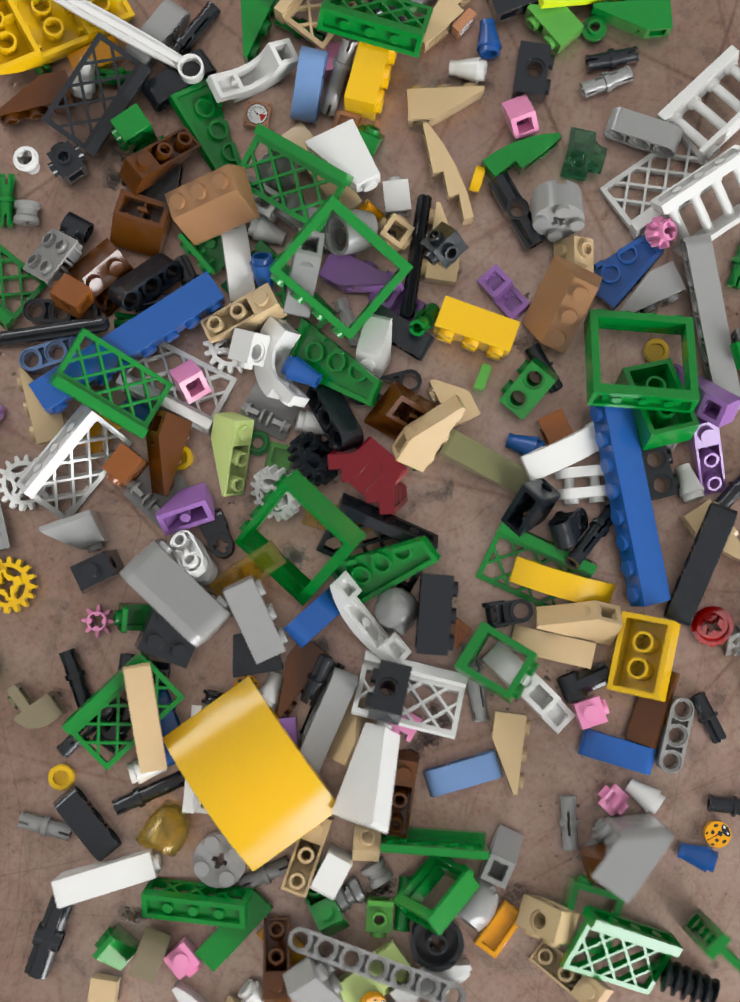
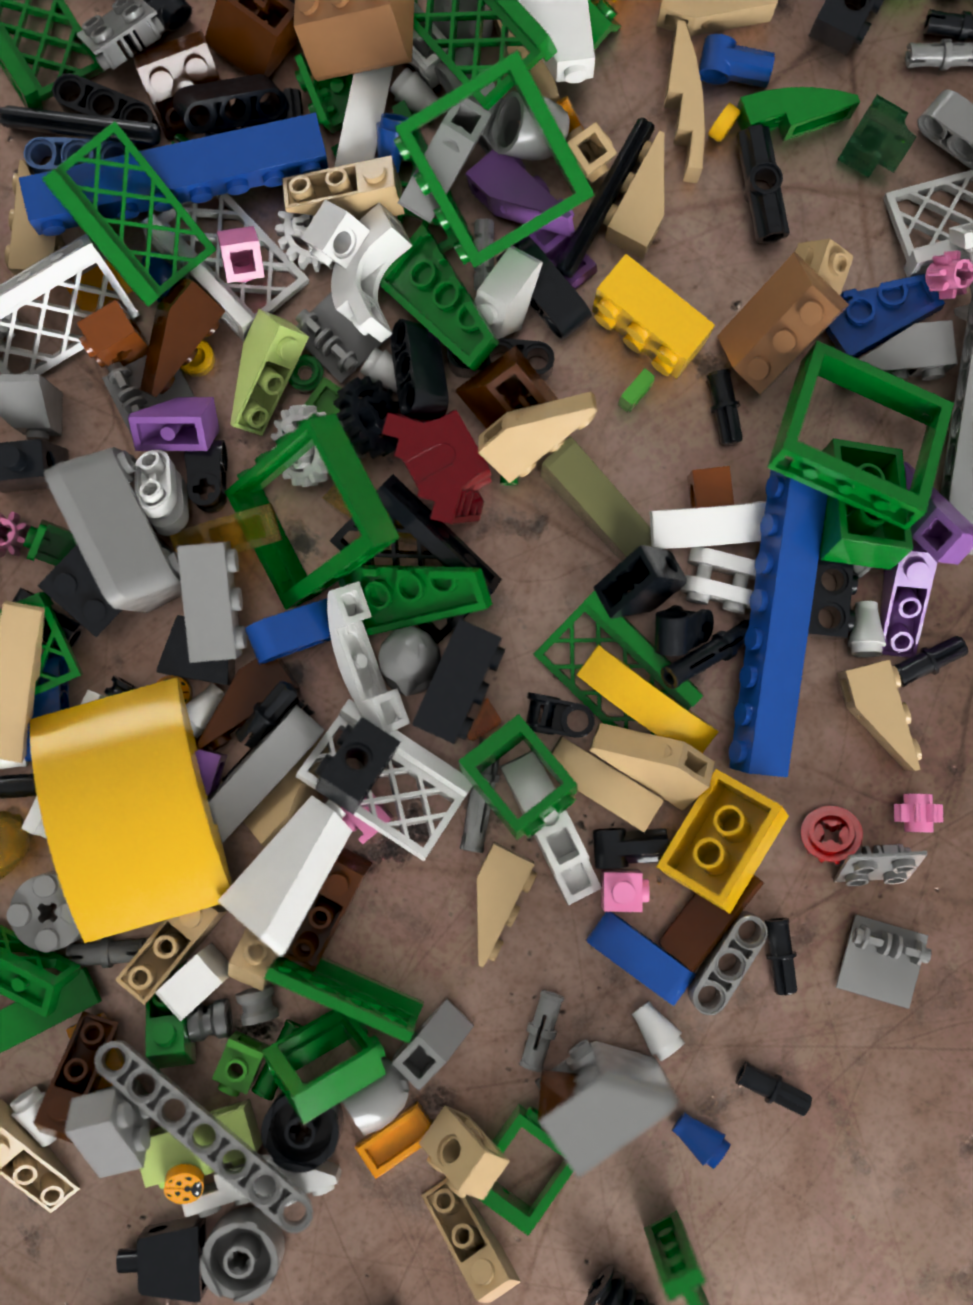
camera: 25 degrees right, 0 degrees up
dark orange brick [49,273,95,319] -> none
blue cone [281,355,322,388] -> none
white brick [382,176,411,218] -> none
green pin [409,303,440,336] -> none
black brick [420,221,468,269] -> none
medium blue beam [423,750,503,797] -> none
tan slope [427,379,481,429] -> none
medium lavender slope [476,264,530,320] -> none
green brick [499,357,560,420] -> none
bright pink brick [501,94,540,140] -> none
blue cone [505,433,545,456] -> none
light grey brick [530,180,585,242] -> none
green fence [560,905,683,995] -> none
bright pink gear [598,784,630,817] -> none
yellow tile [642,338,669,363] -> none
black beam [663,502,738,627] -> none
light orange tile [703,820,731,848] -> none
none -> blue piece [699,34,775,88]

